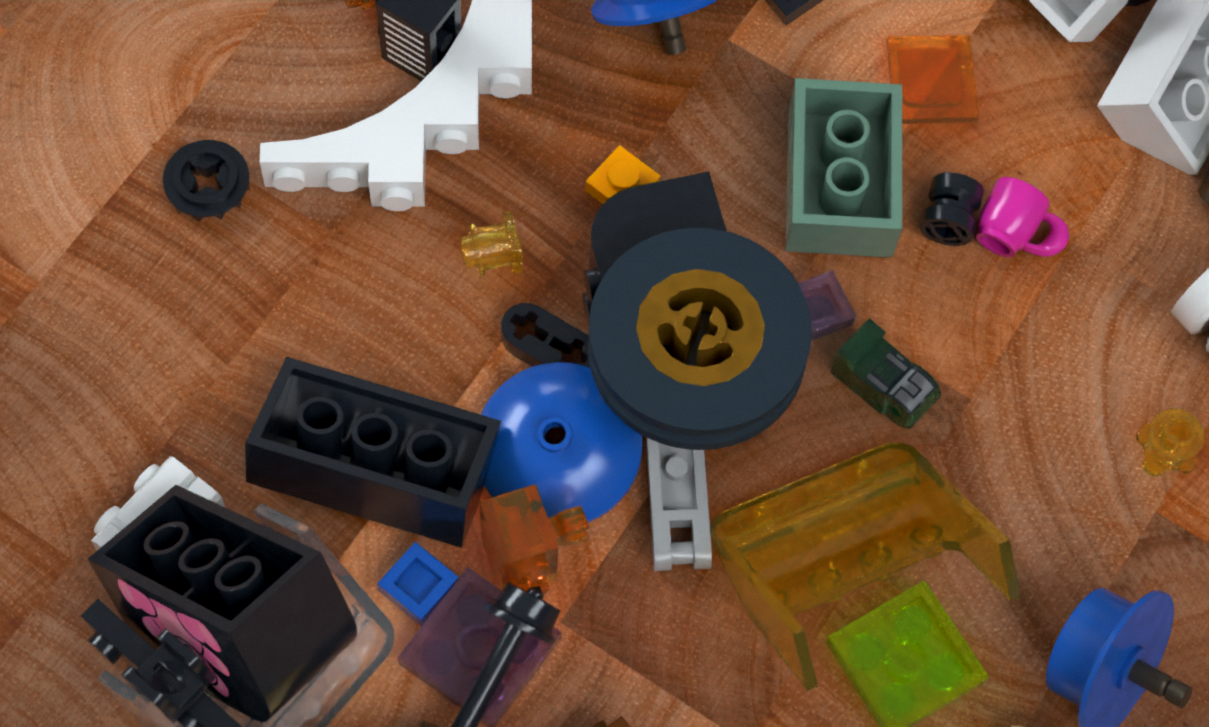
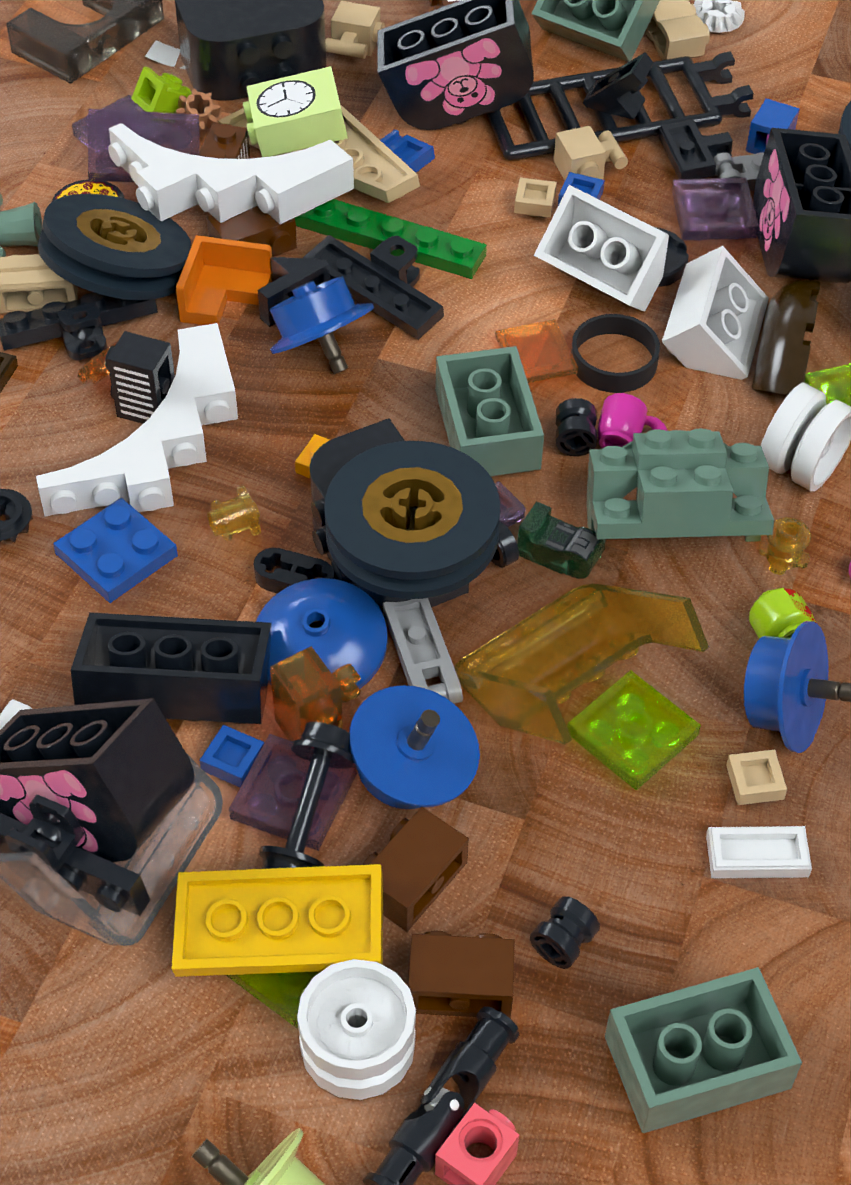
camera: 10 degrees left, 15 degrees down
none -> blue plate [53,497,178,603]
none -> blue piece [349,685,480,809]
none -> black tile [491,522,519,568]
none -> black tyre [571,314,660,393]
none -> sand green piece [587,428,774,545]
none -> lime head [749,588,816,639]

